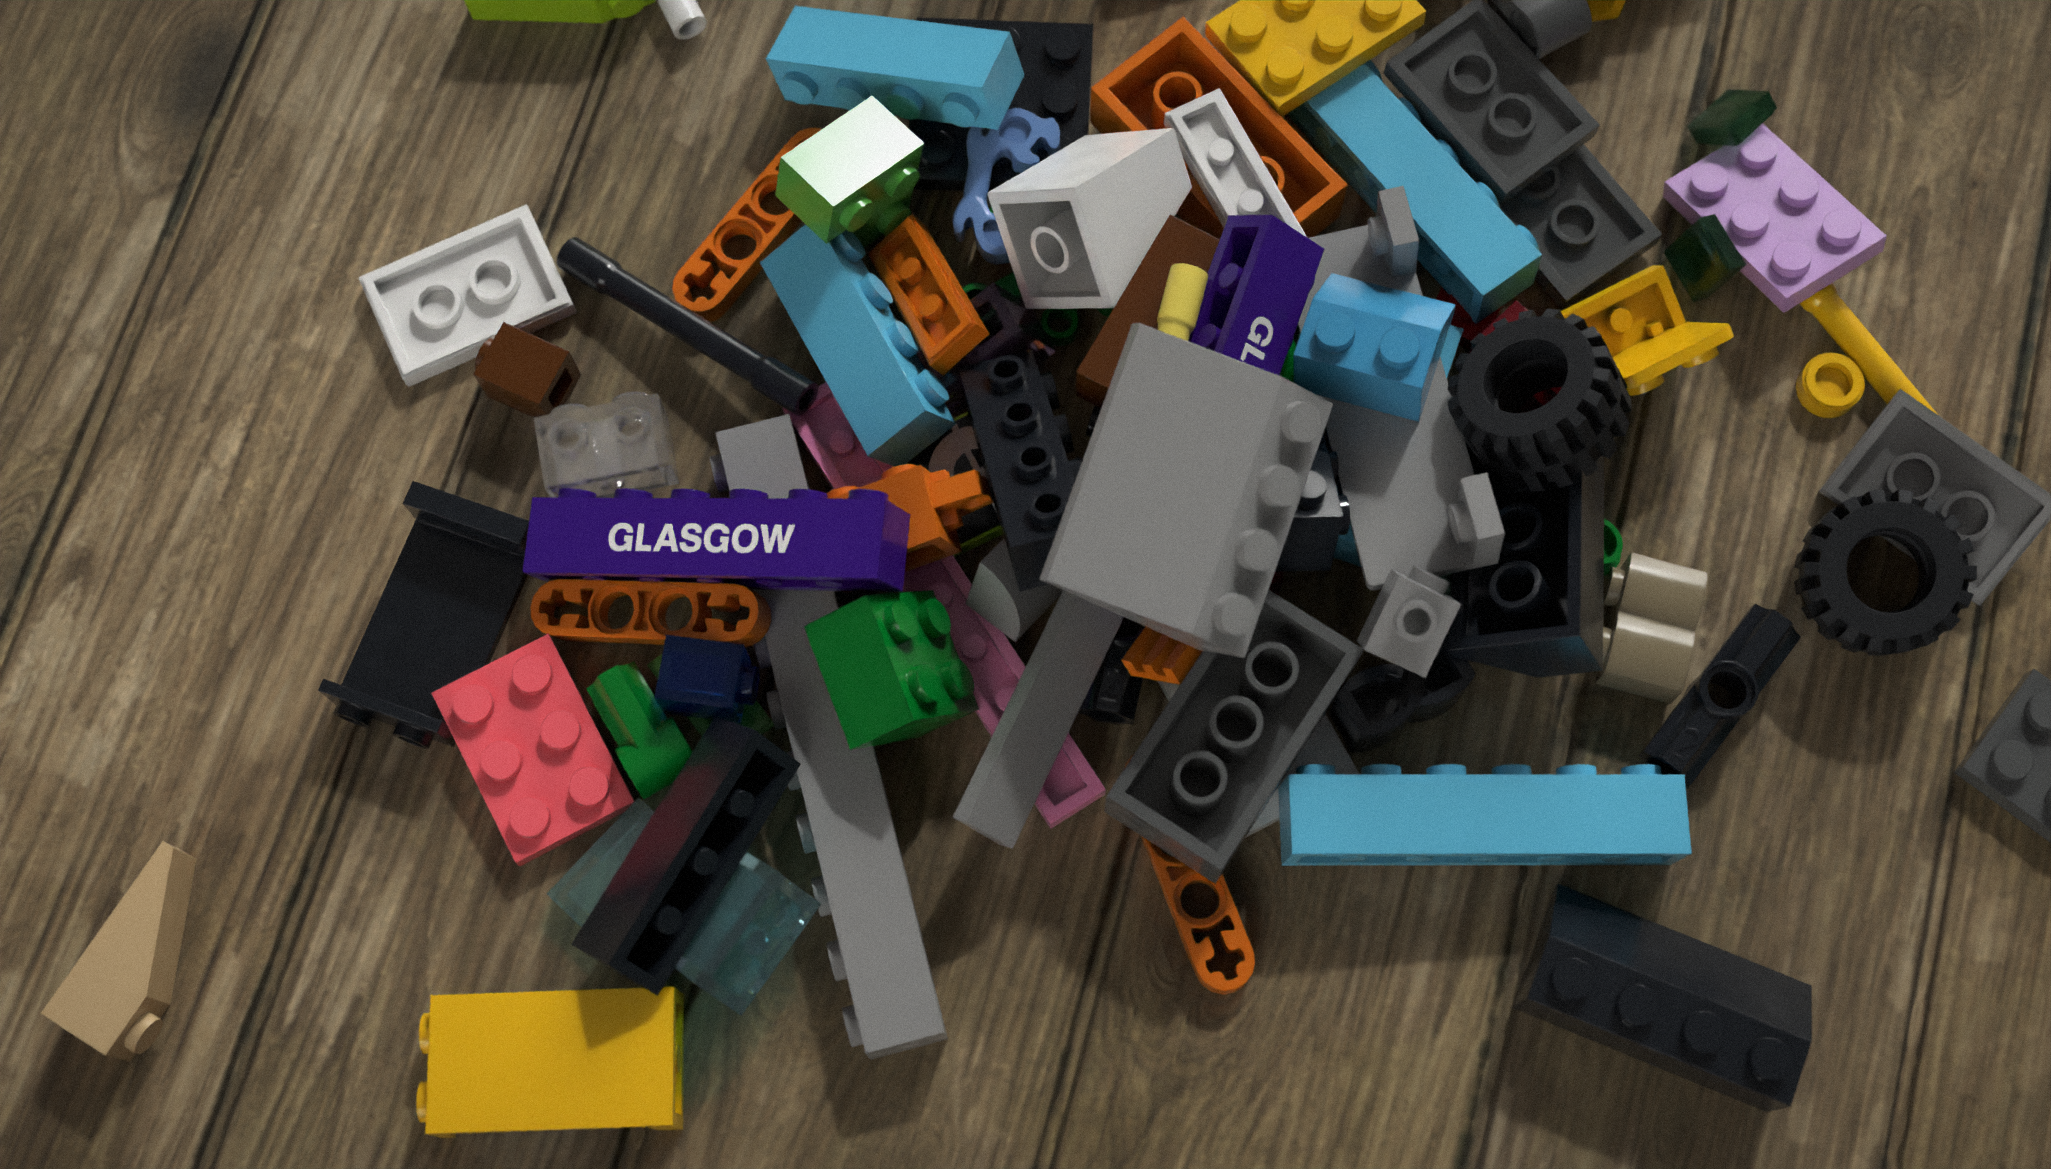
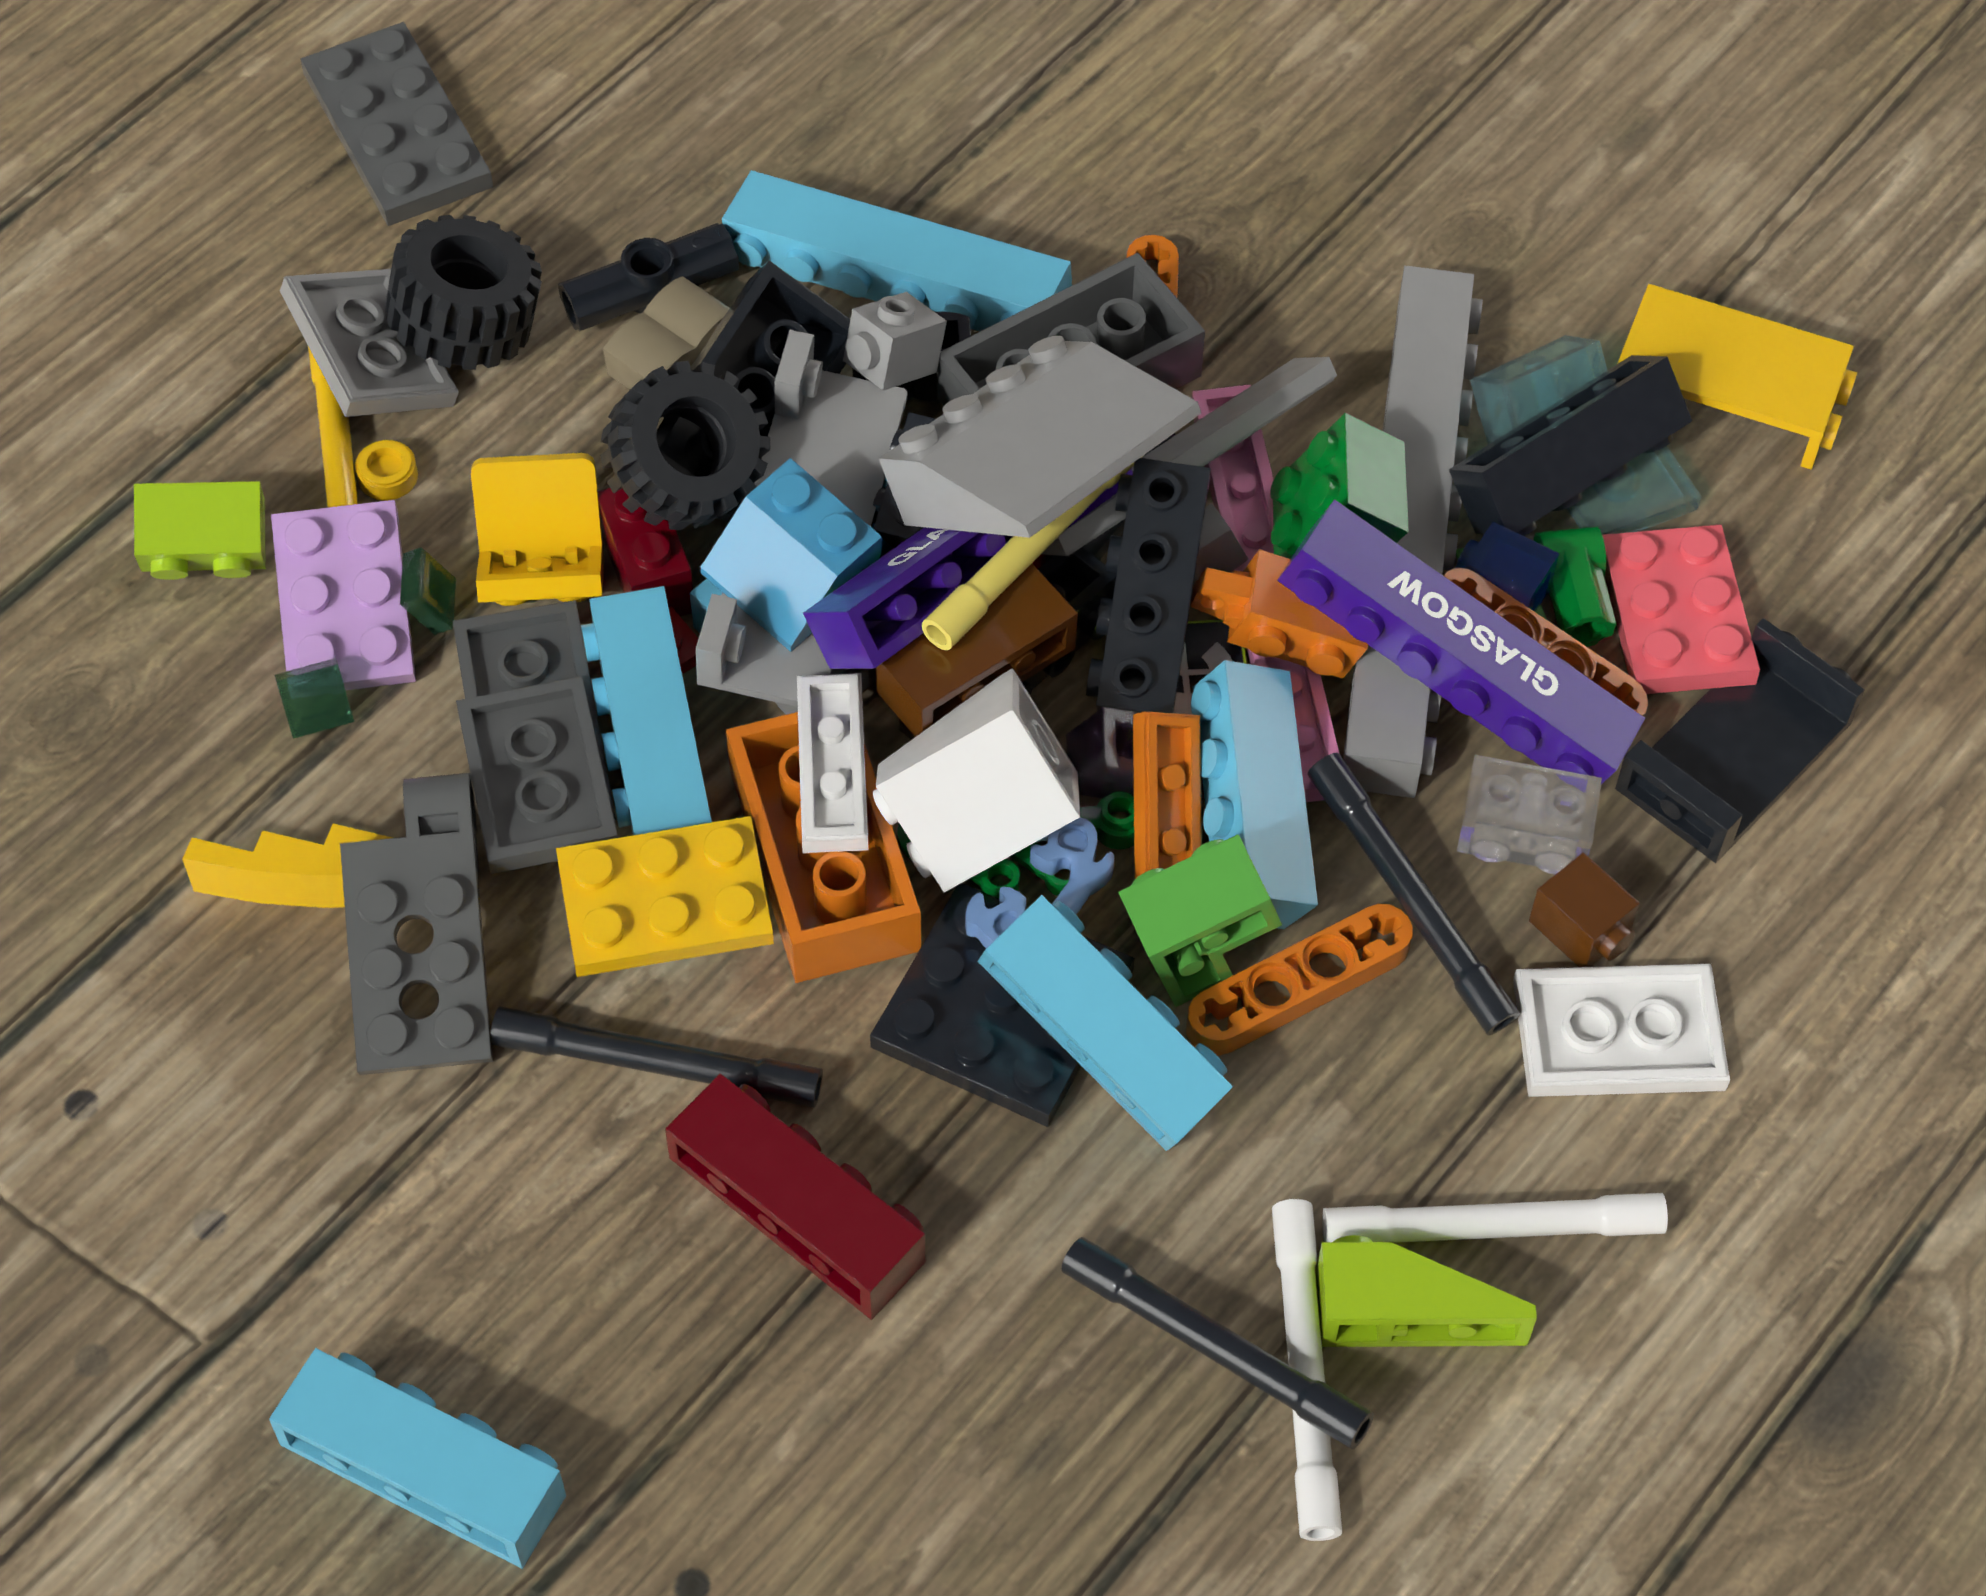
camera: 160 degrees left, 15 degrees down
black slope [1512,884,1812,1112] -> none
none -> lime brick [134,481,266,580]
none -> white piece [1322,1193,1668,1243]

